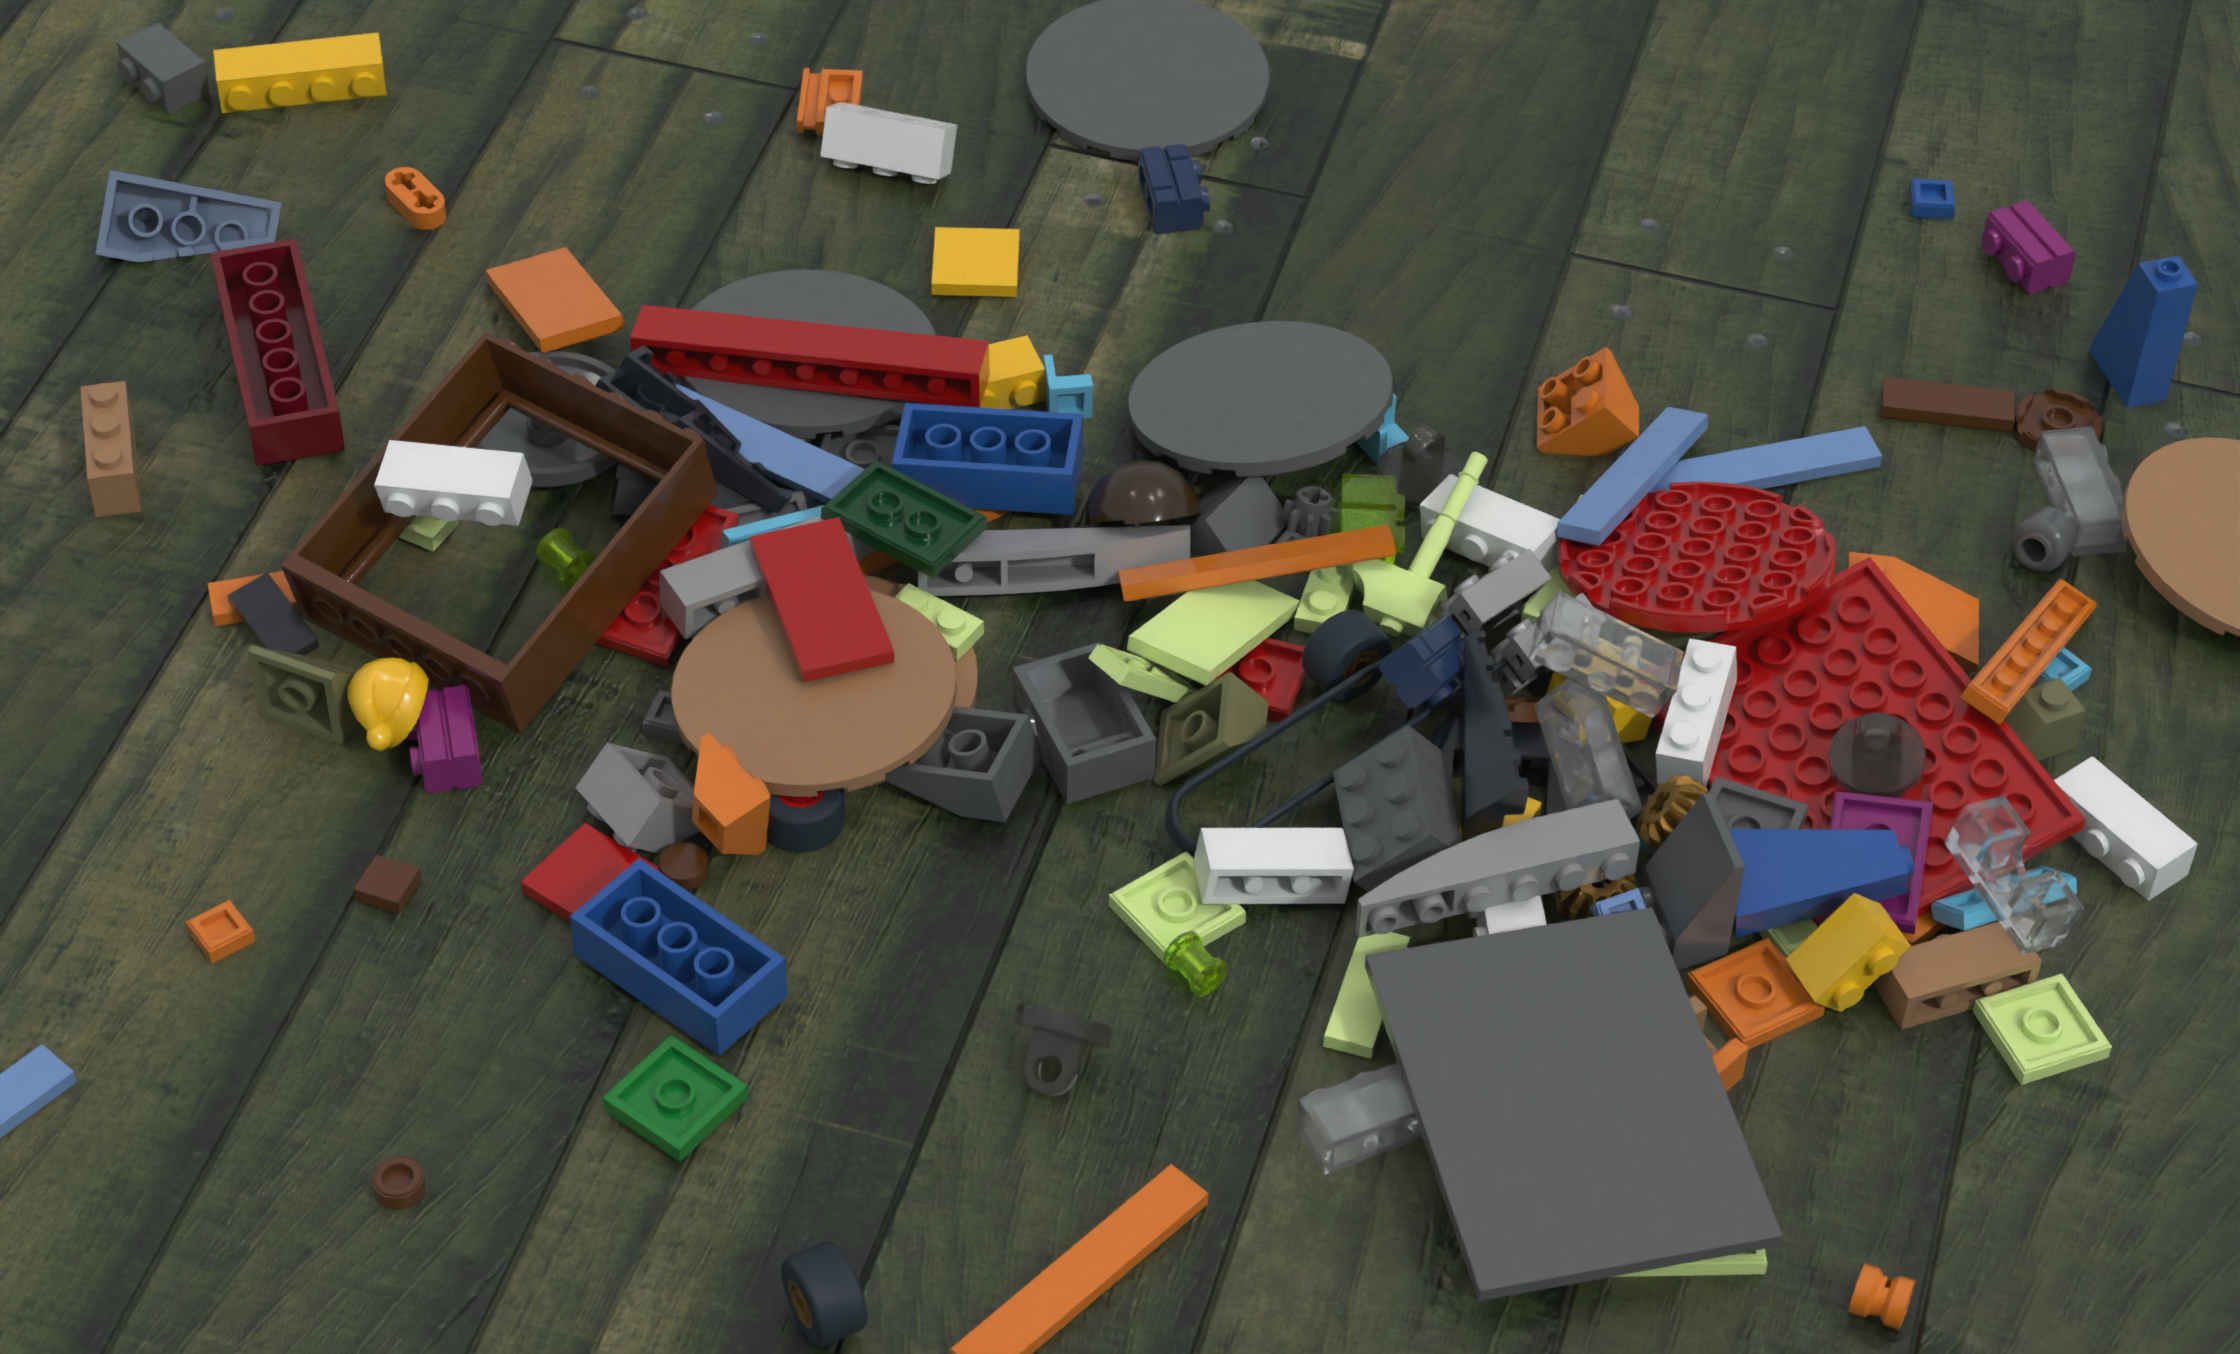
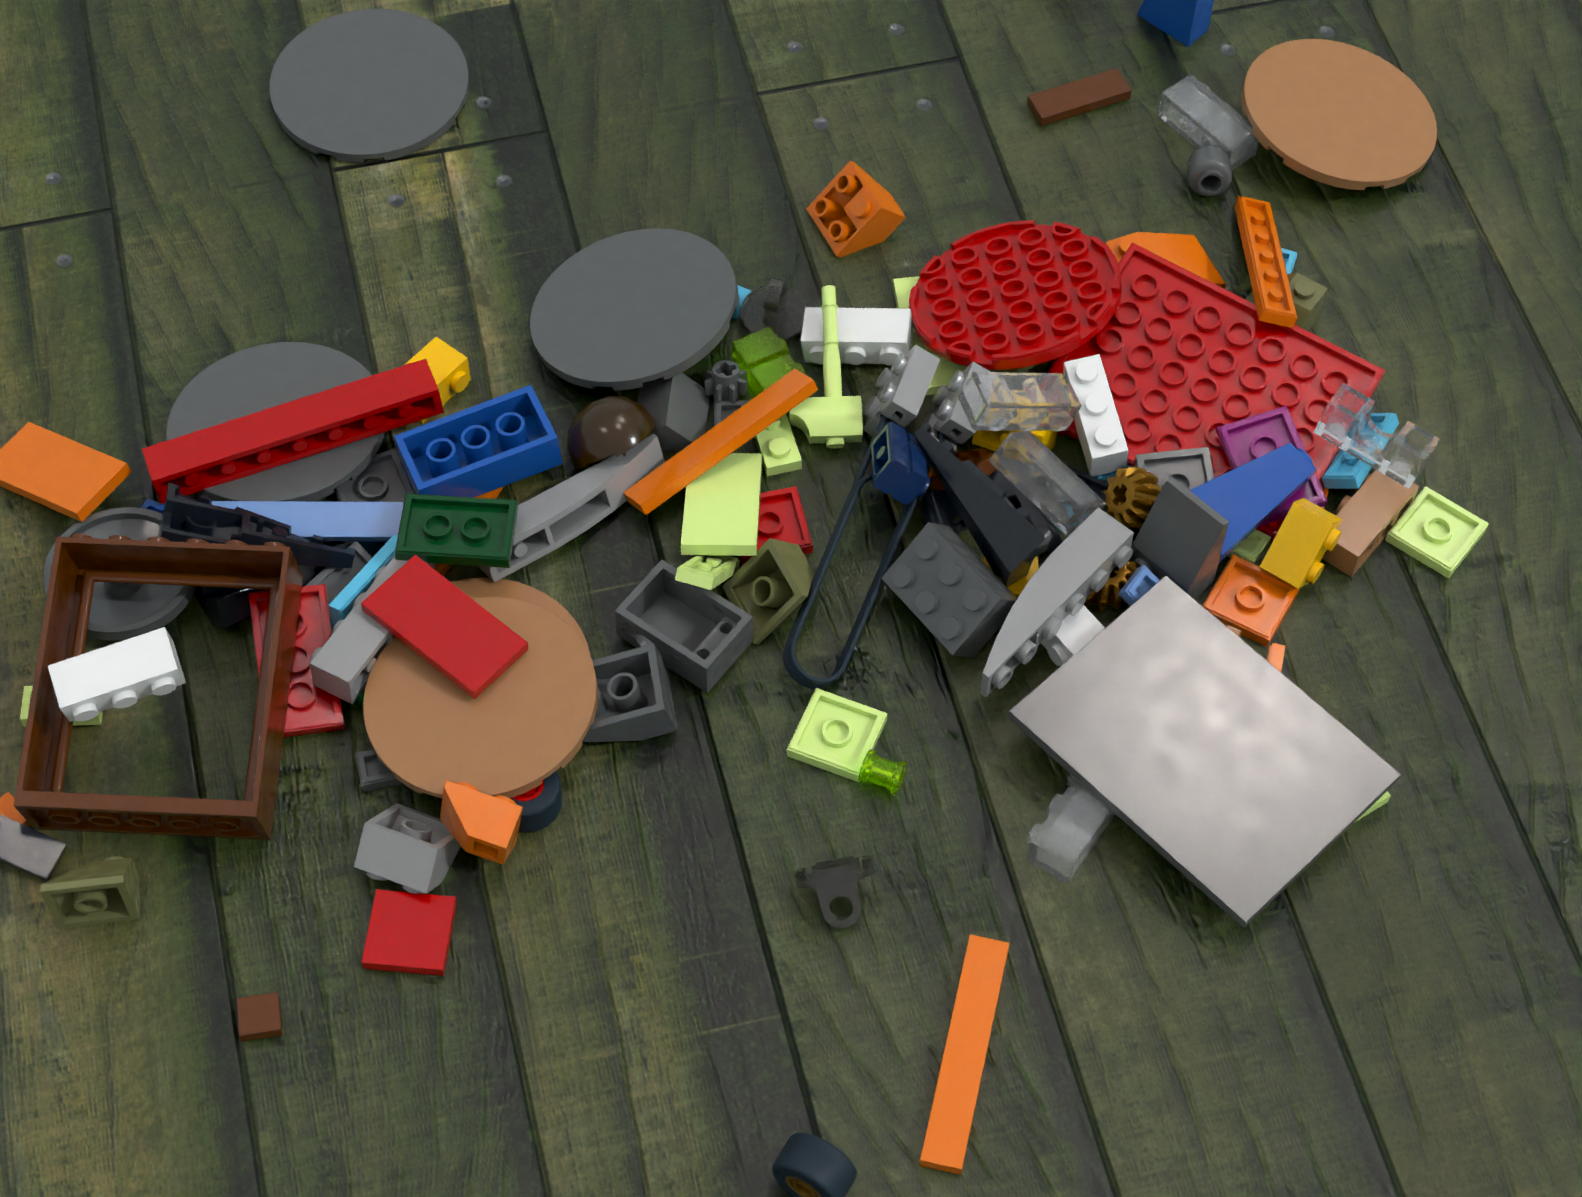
camera: 30 degrees left, 10 degrees up
orange tile [186,900,256,964] -> none
yellow piece [347,657,429,751] -> none
magenta brick [408,685,483,793] -> none
clear neon green bush [536,528,596,587] -> none
blue brick [570,858,787,1056] -> none
green plate [602,1035,748,1162] -> none
reddish brown tile [659,842,709,890] -> none
orange plate [797,68,863,135] -> none
white brick [820,102,957,184] -> none
yellowish green plate [894,583,984,661] -> none
yellow tile [932,227,1020,297] -> none
medium azure panel [1043,354,1093,419] -> none
dark blue brick [1138,144,1210,234] -> none
white brick [1193,828,1354,904] -> none
black wheel [1302,610,1393,701] -> none
yellowish green tile [1323,932,1410,1059] -> none
medium blue tile [1557,407,1708,546] -> none
medium blue tile [1649,426,1882,493] -> none
clear smoke tile [1828,713,1926,798] -> none
orange wheel [1848,1263,1916,1331] -> none
reddish brown tile [2013,388,2103,460] -> none
white brick [2054,756,2198,901] -> none

